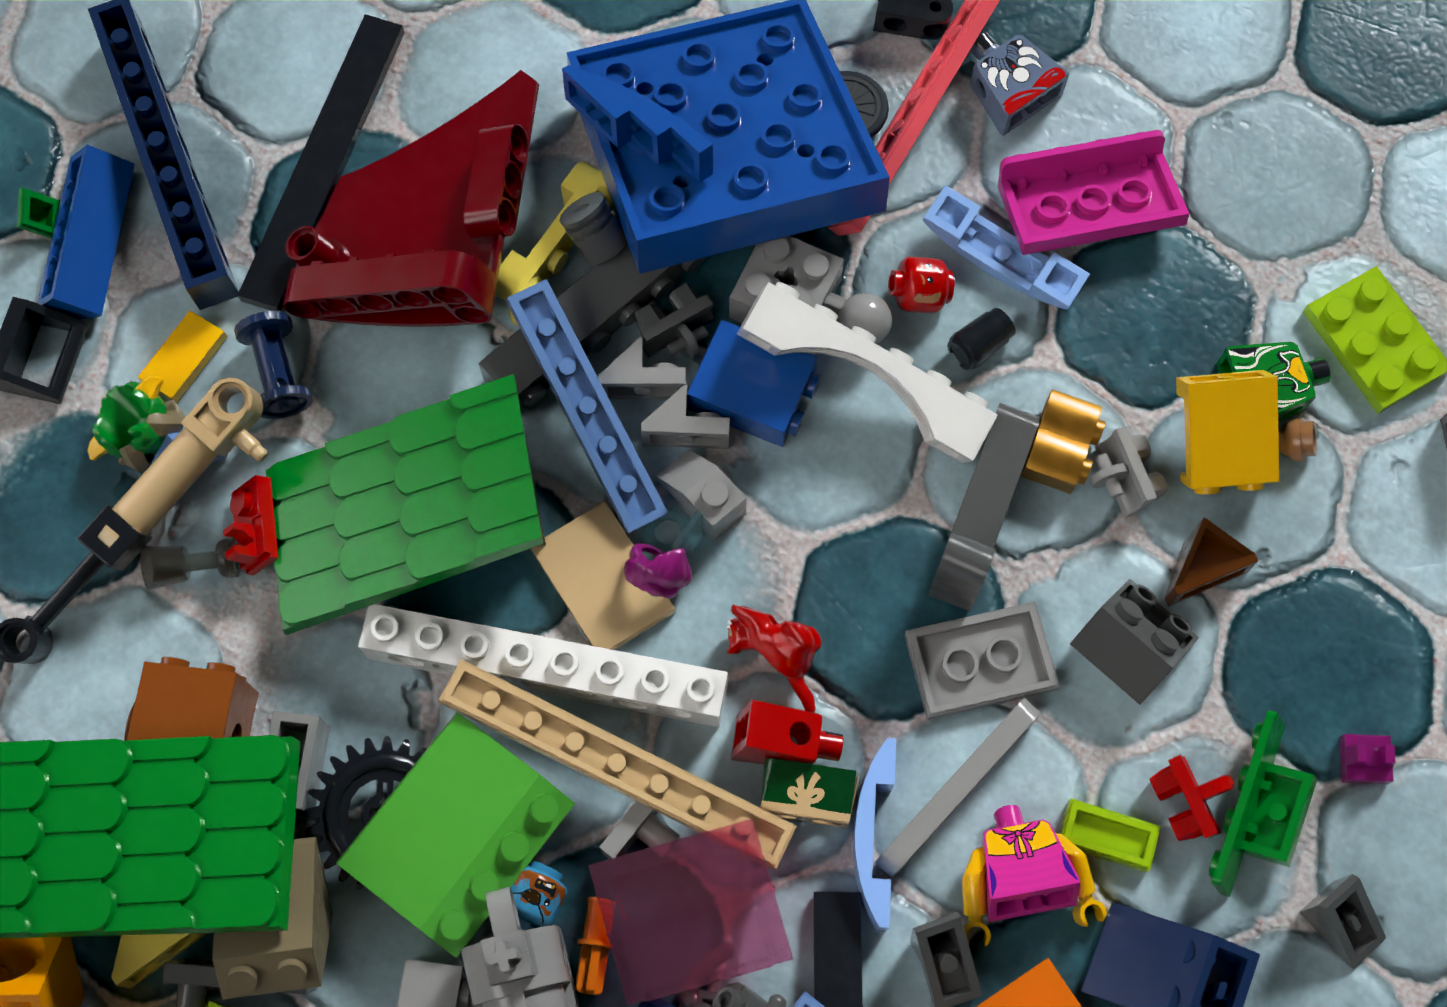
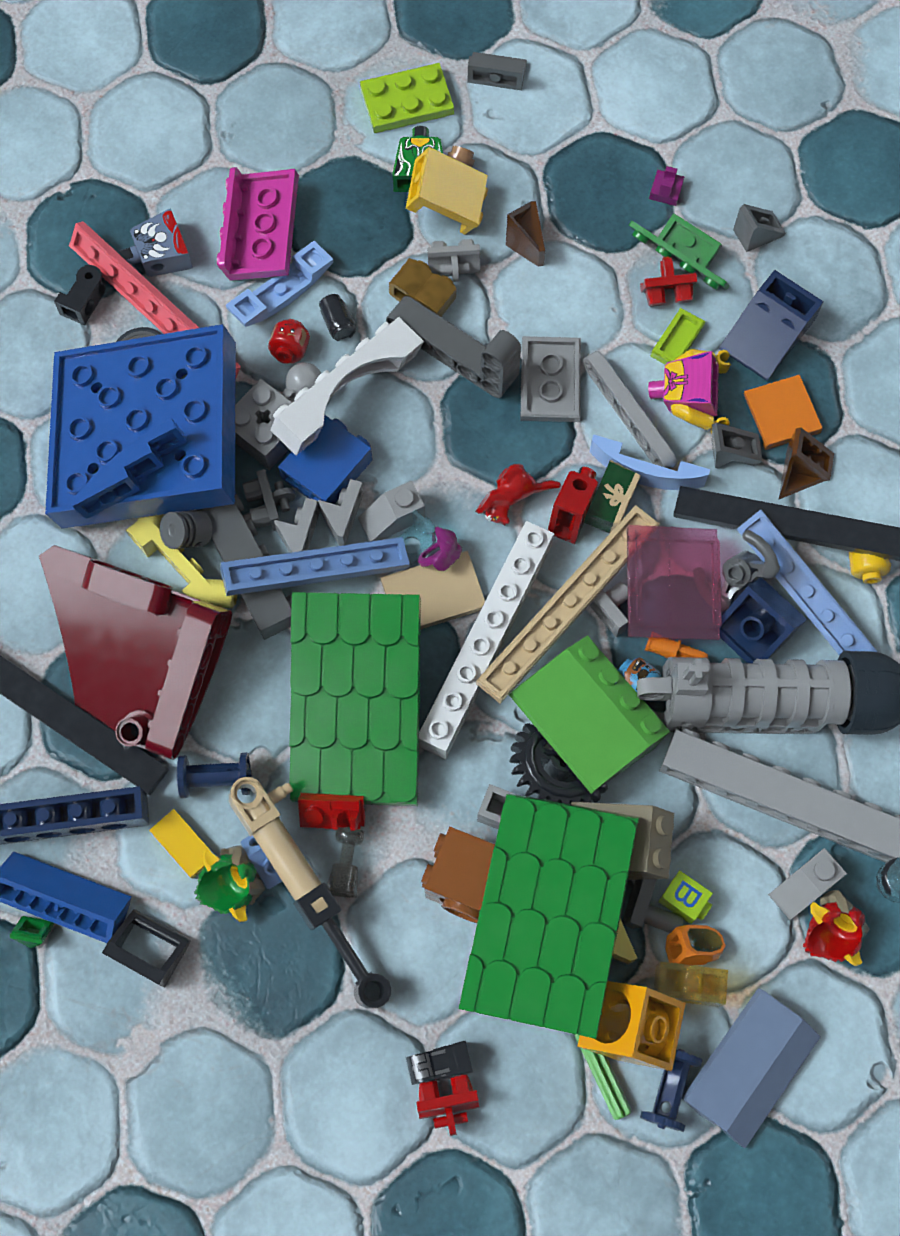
camera: 75 degrees left, 0 degrees up
dark grey slope [1070,579,1199,705] -> none

